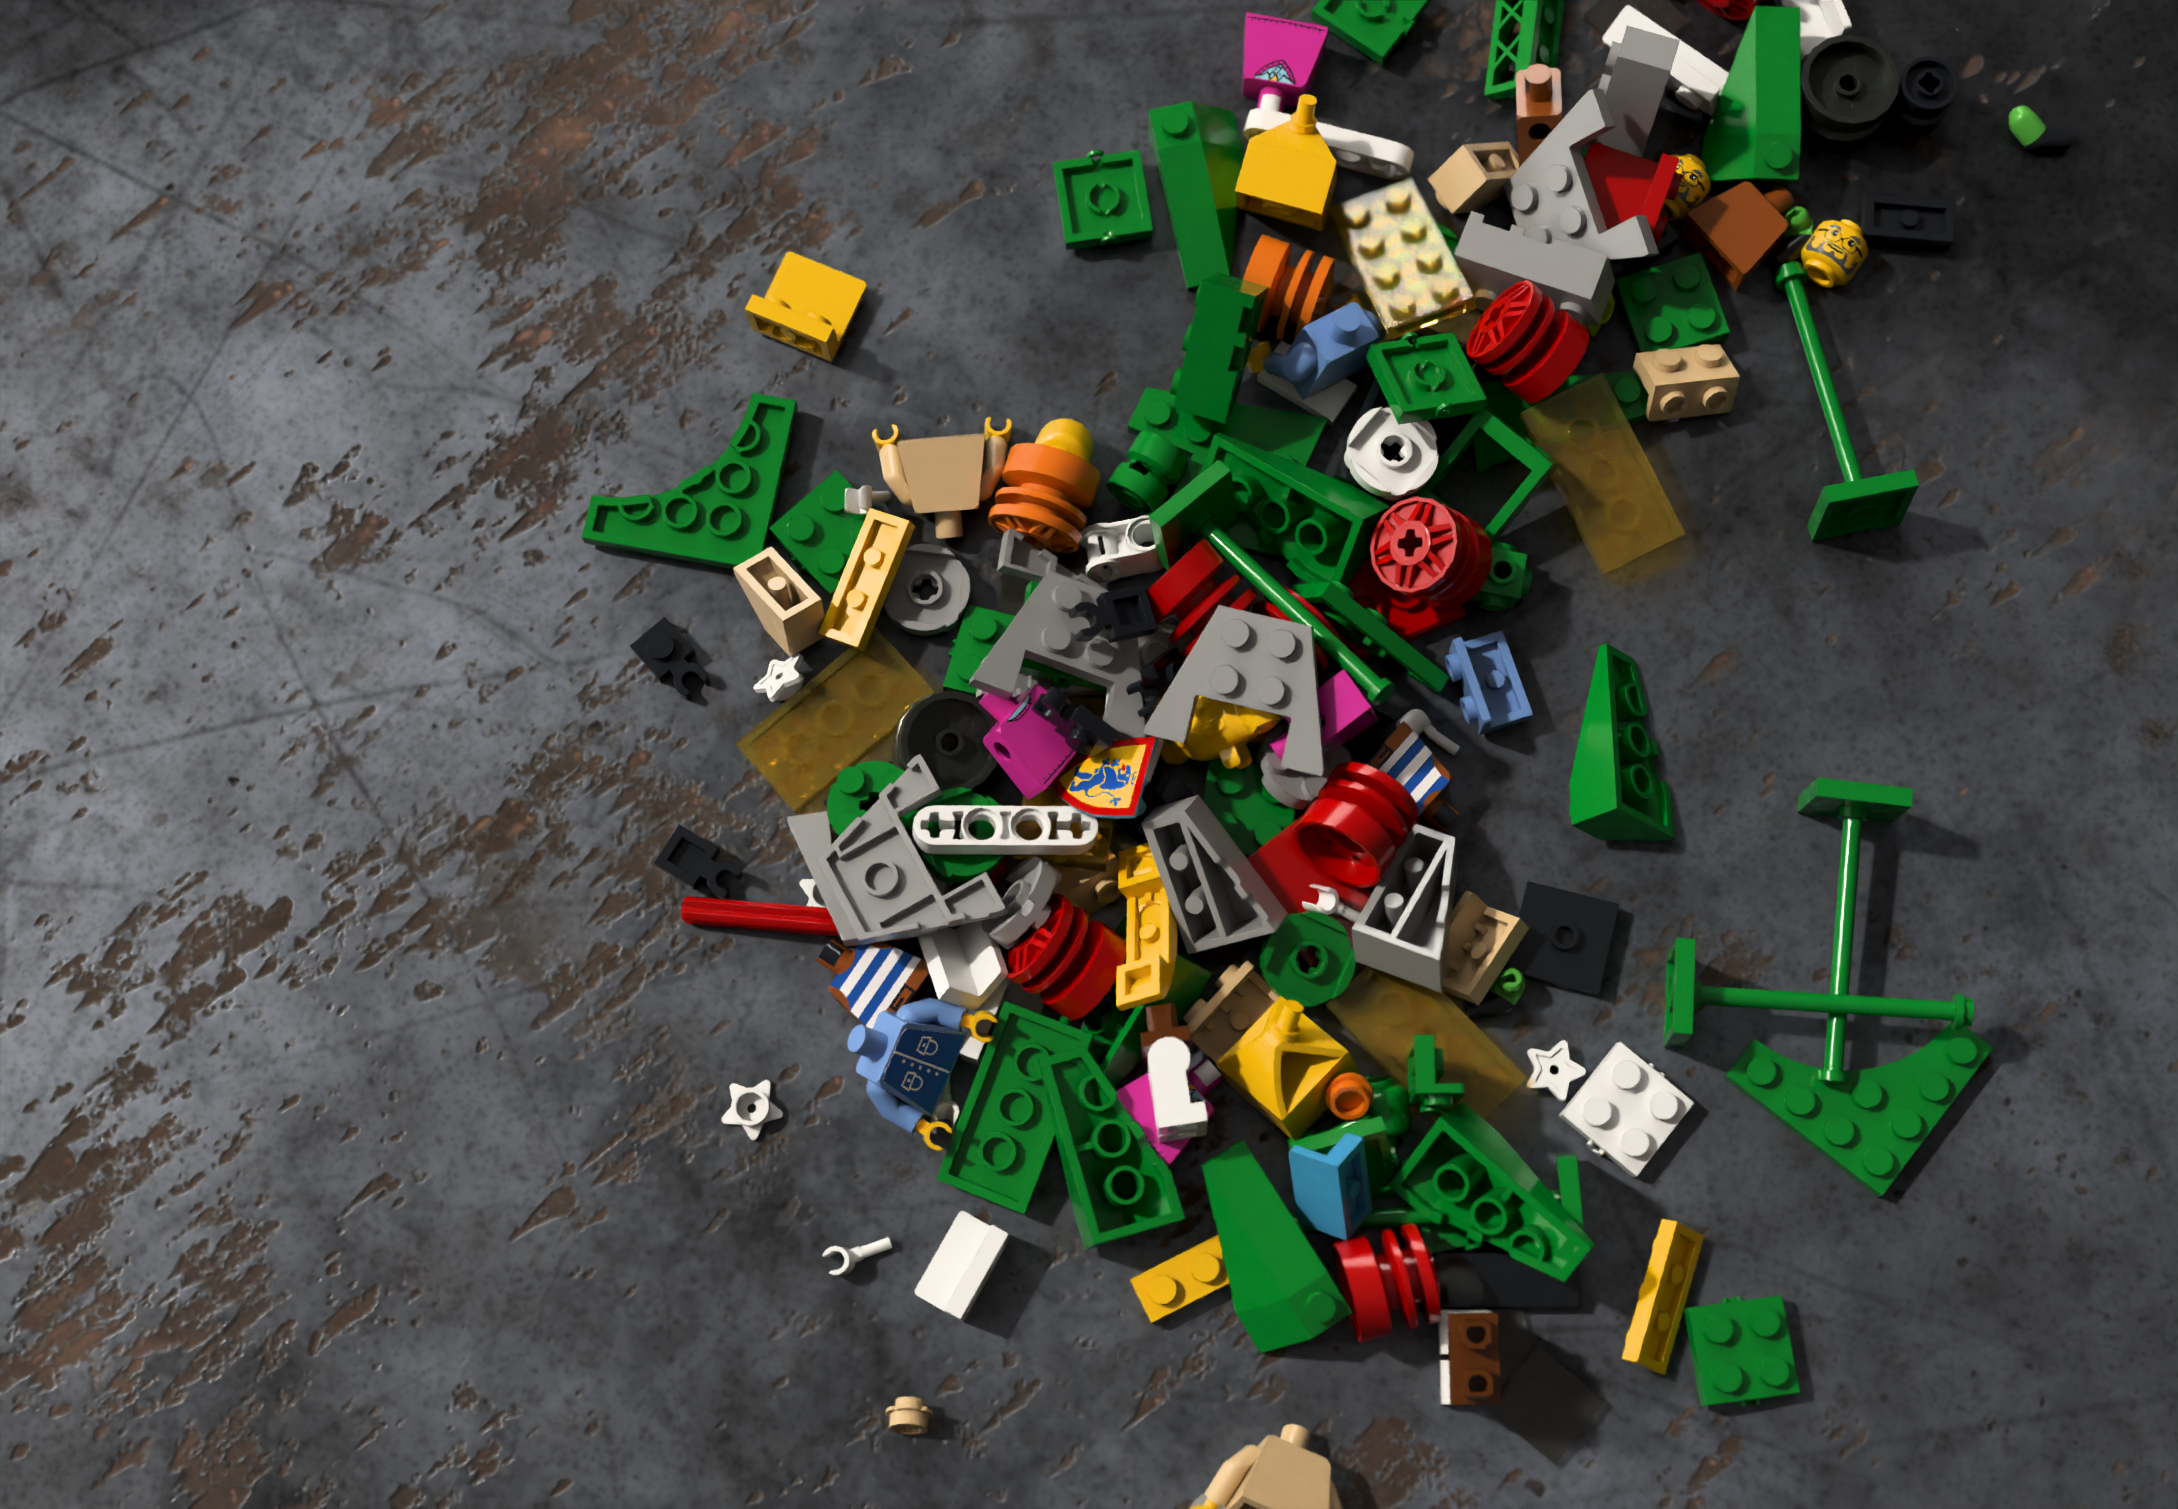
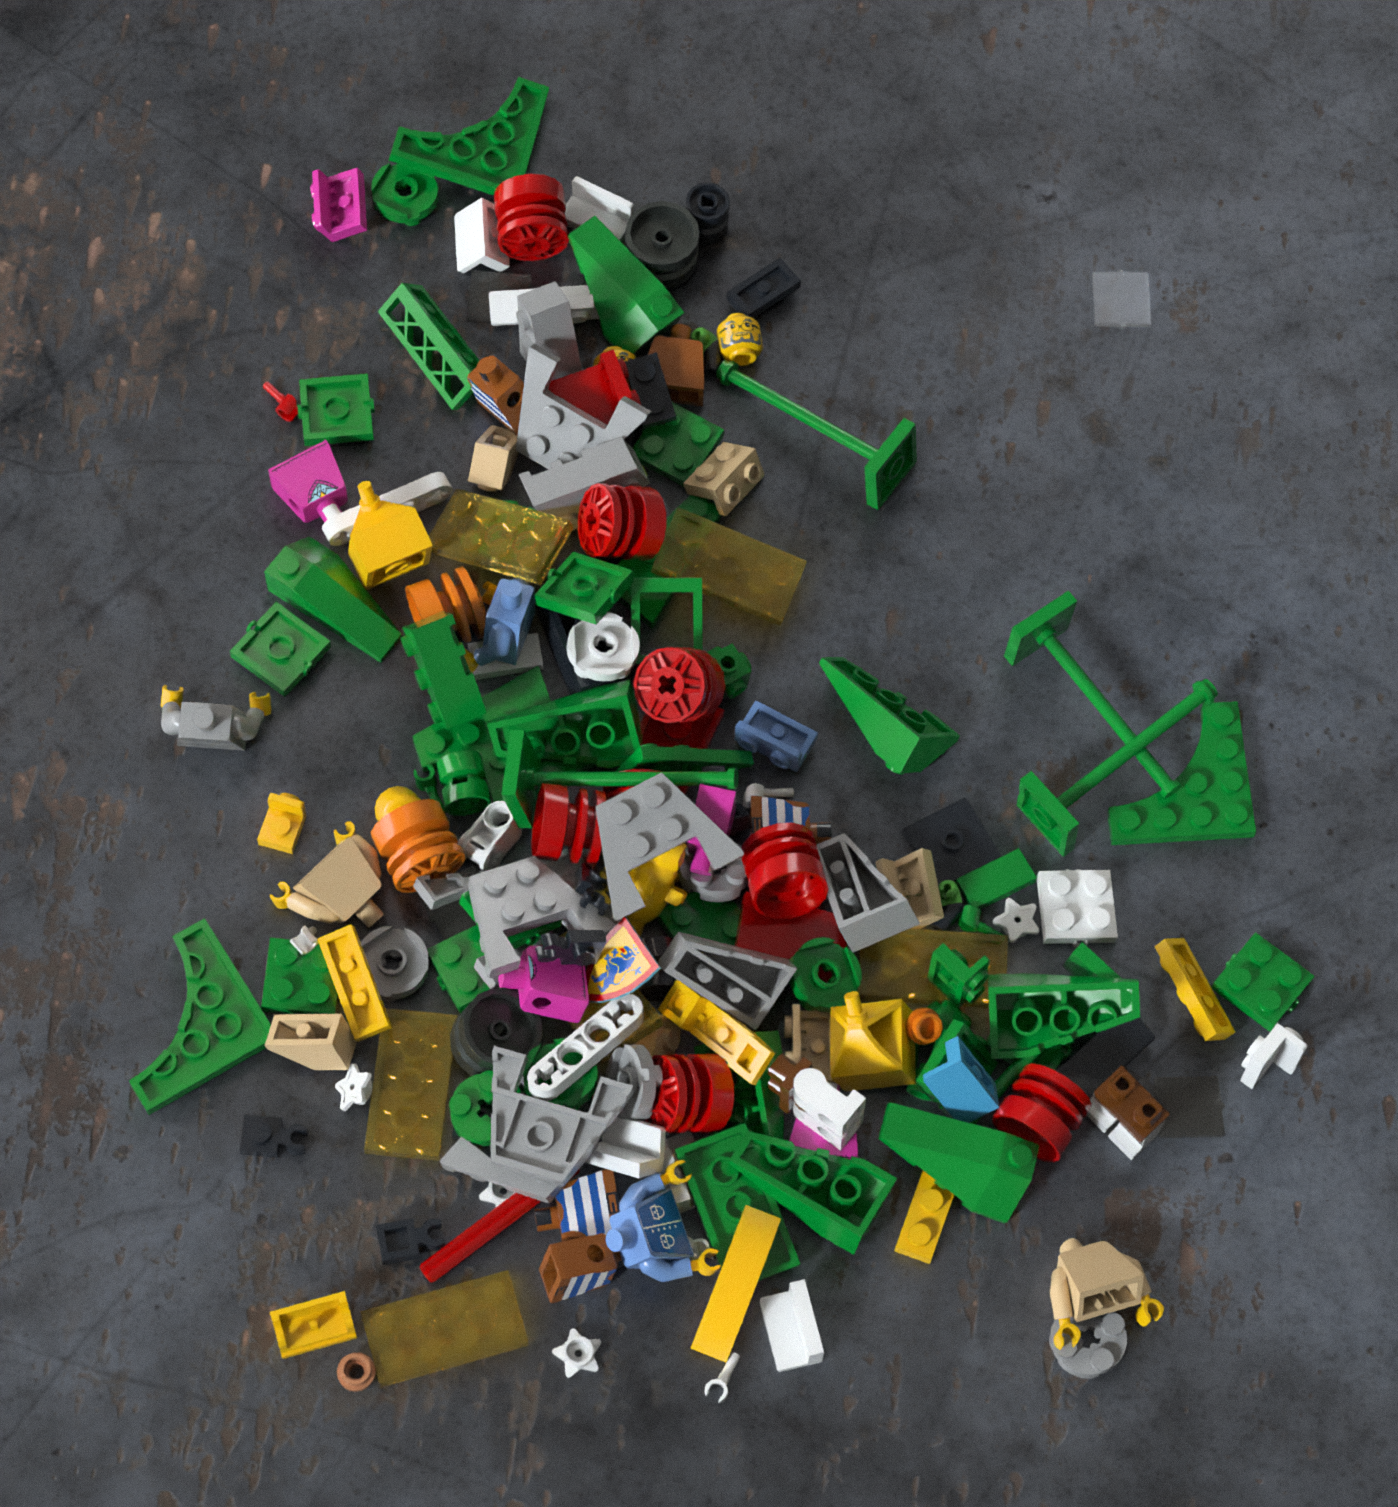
camera: 50 degrees left, 10 degrees down
yellow bracket [745,252,867,362] -> none
tan plate [885,1397,933,1435] -> none
black plate [1068,585,1158,643] -> none
white hand [1302,884,1360,923] -> none
arm [2009,105,2072,151] -> none
none -> light grey torso [161,685,272,751]
none -> yellow bracket [257,793,307,854]
none -> yellow hinge [270,1291,357,1359]
none -> nougat plate [337,1352,376,1392]
none -> clear yellow plate [360,1270,529,1388]
none -> green hand [413,764,446,813]
none -> dark orange torso [539,1233,625,1304]
none -> black plate [625,352,676,430]
none -> yellow slope [690,1205,781,1363]
none -> green tile [955,848,1037,910]
none -> green hand [958,905,1007,944]
none -> white bracket [1240,1023,1308,1089]

